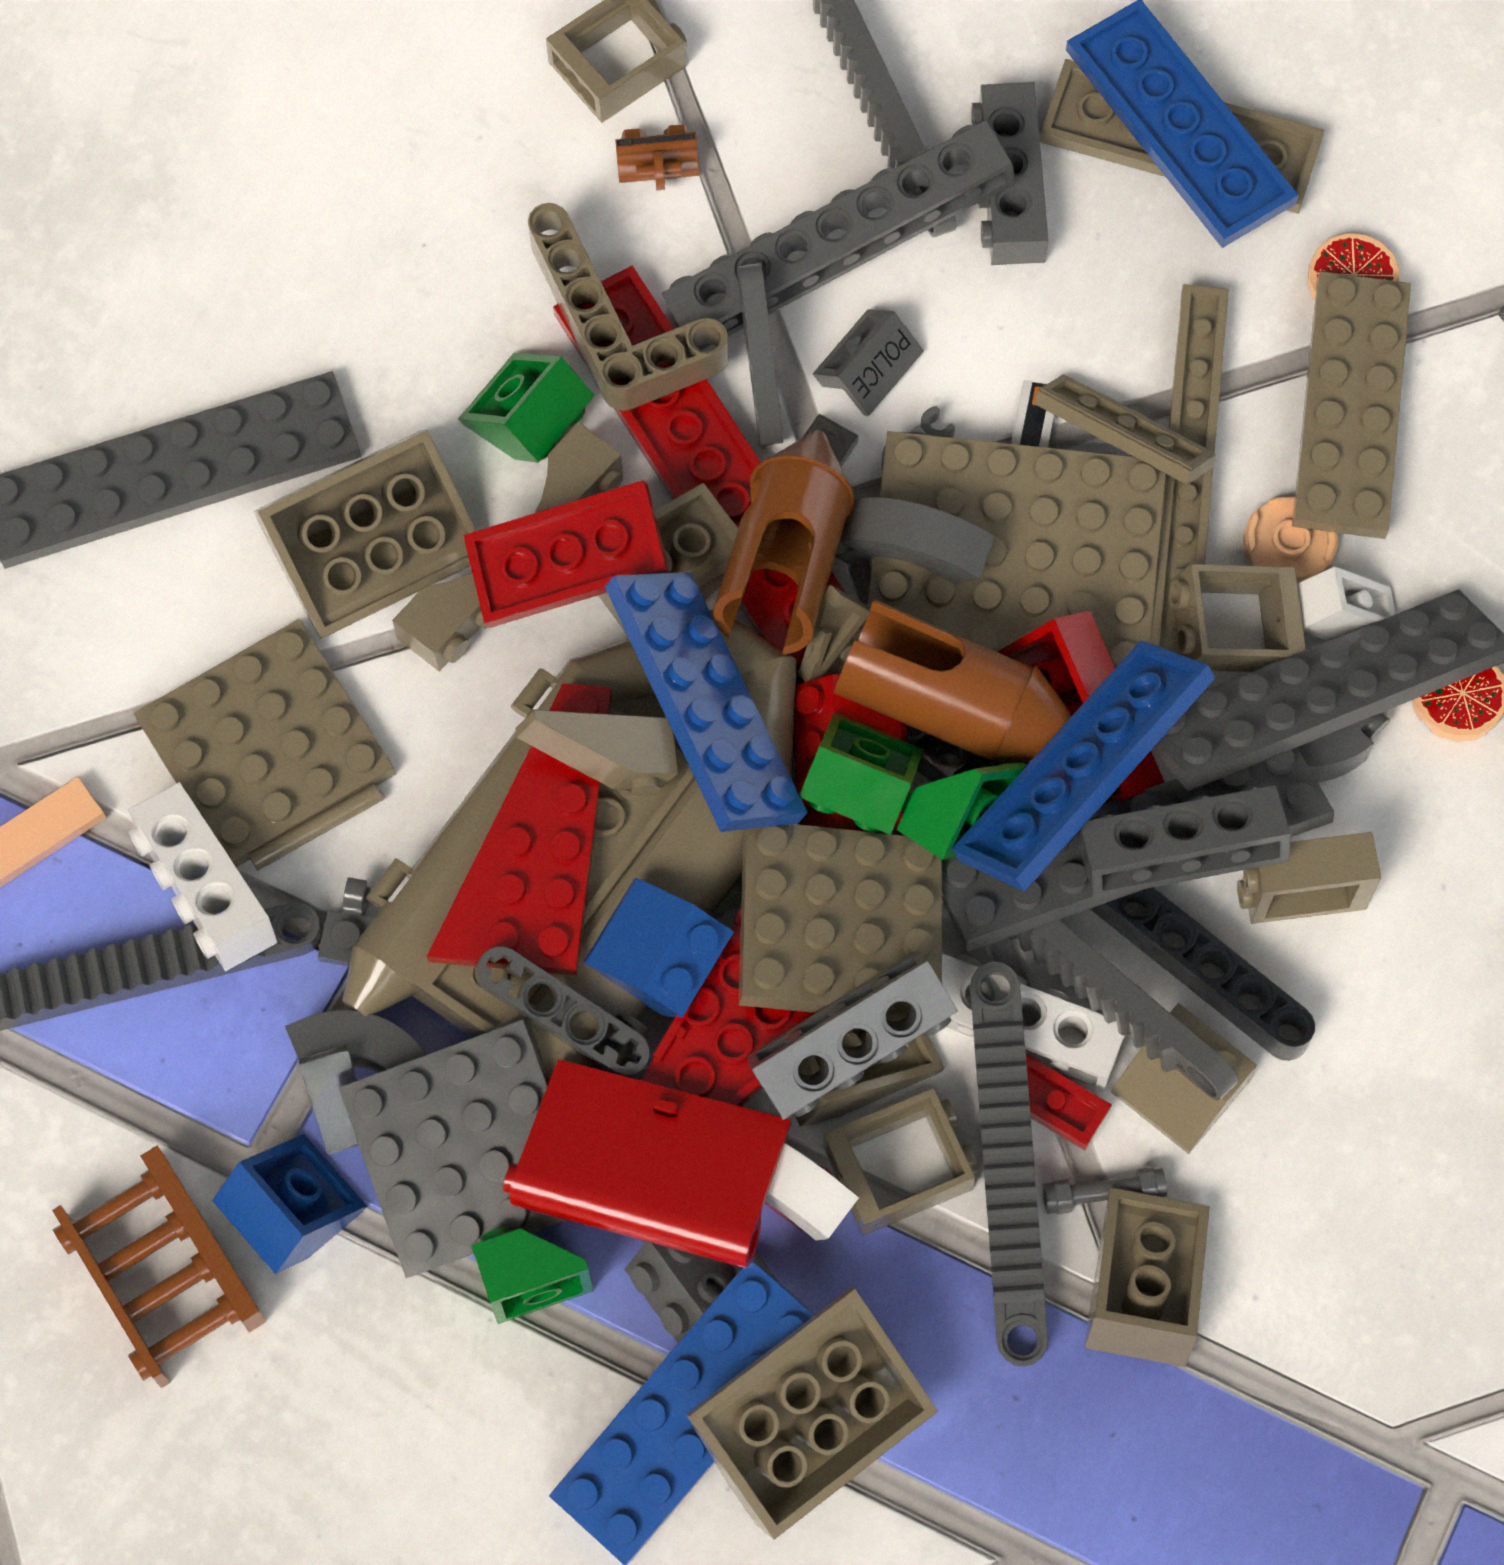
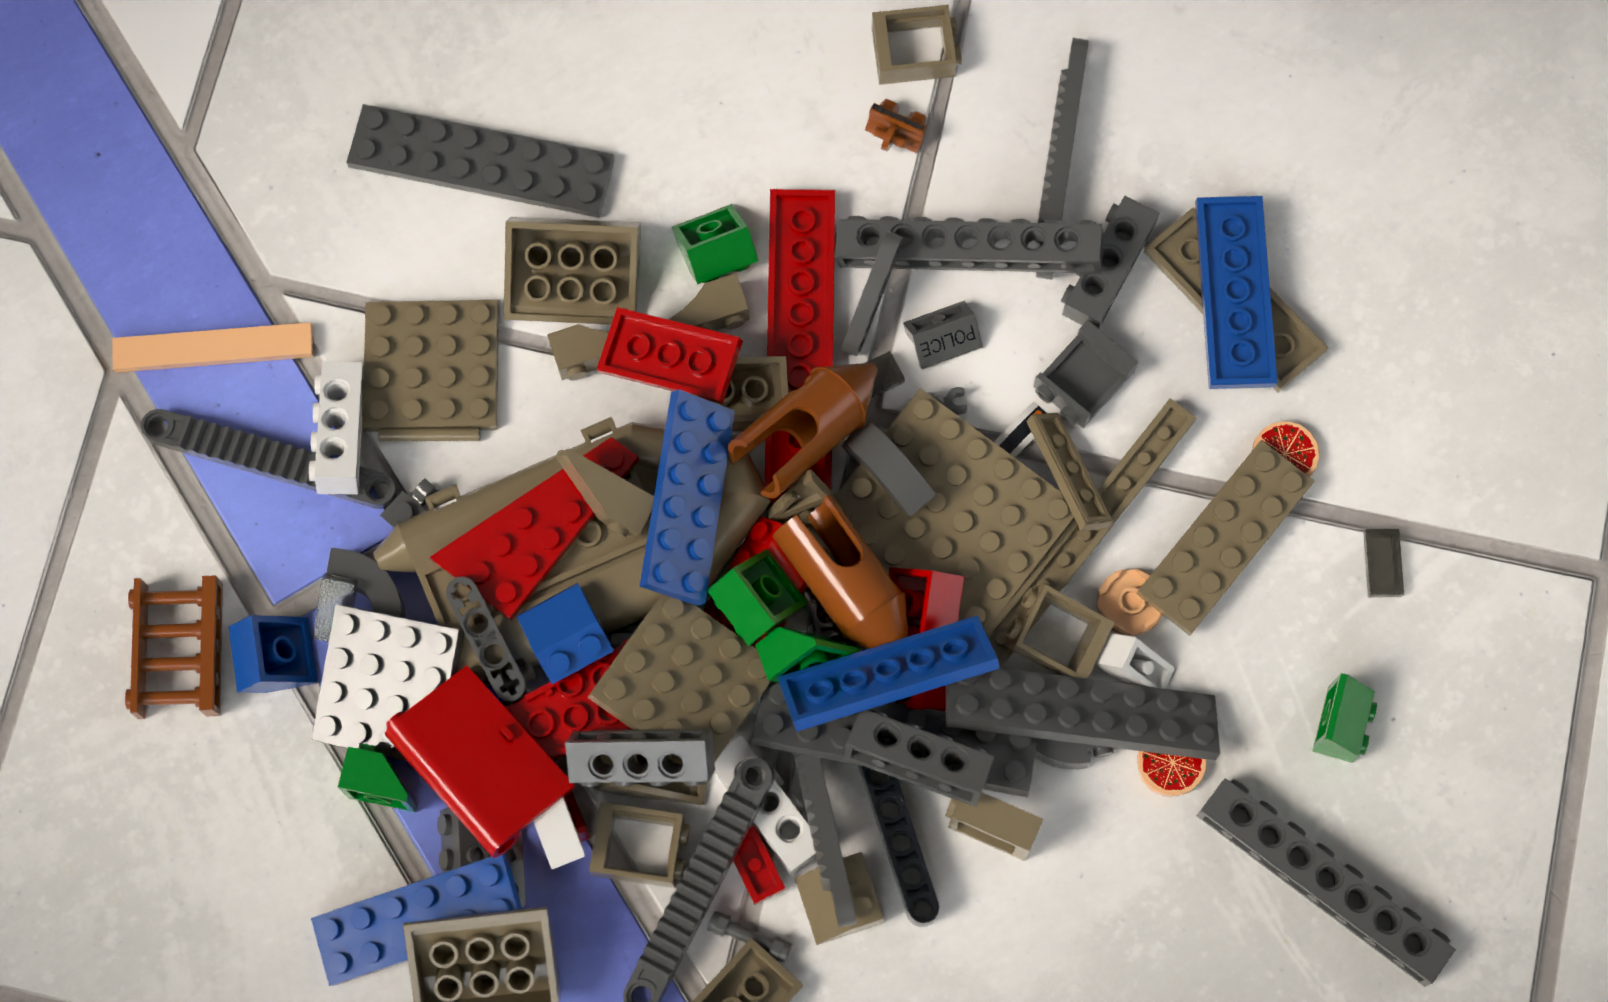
camera: 30 degrees right, 5 degrees up
dark tan beam [528,203,729,411] -> none
none -> dark grey panel [1033,320,1138,429]

